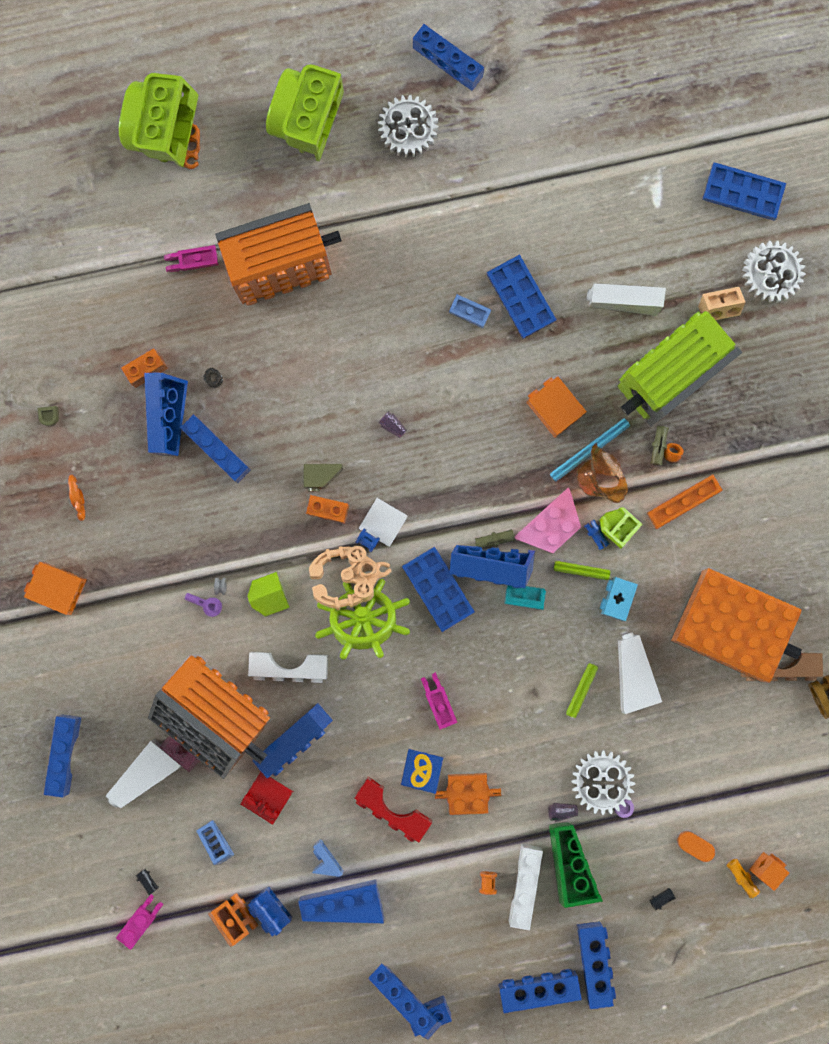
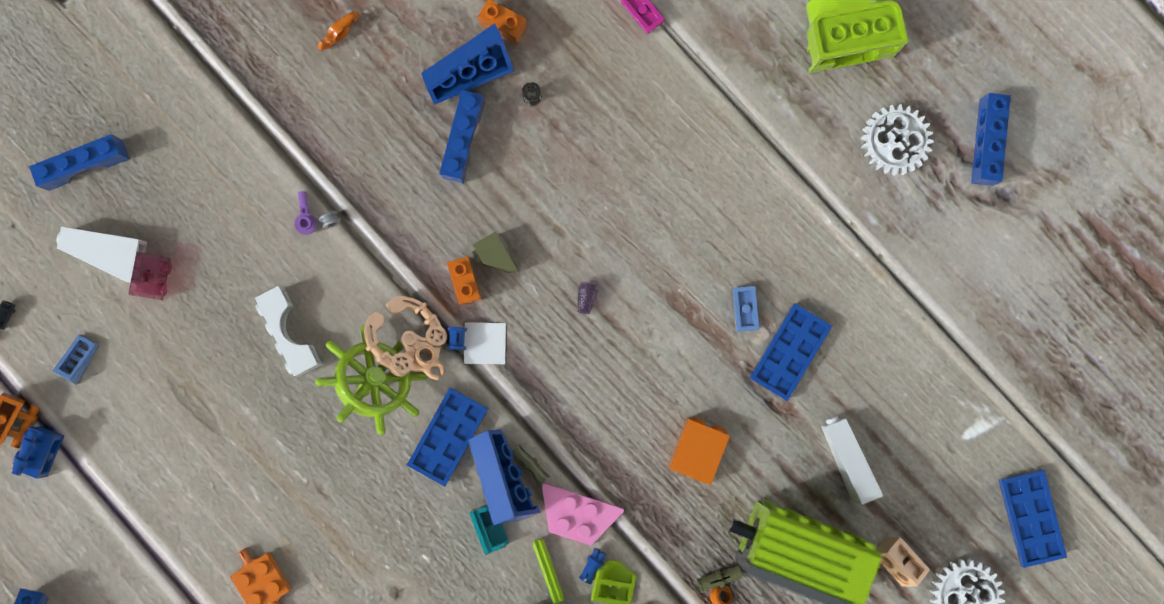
camera: 60 degrees right, 0 degrees up
orange brick [24,561,87,615] -> none
orange piece [148,655,270,779] -> none
orange piece [215,203,342,305] -> none
red hinge [240,771,294,825] -> none
lime slope [247,572,290,617] -> none
blue wedge [252,703,333,778] -> none
blue wedge [298,879,385,924] -> none
medium blue slope [312,839,344,877] -> none
red arch [354,776,432,843] -> none
blue sticker [401,749,444,794] -> none
dark pink hinge [421,672,458,730] -> none
medium azure axle [550,418,630,481] -> none
clear orange piece [576,442,628,503] -> none

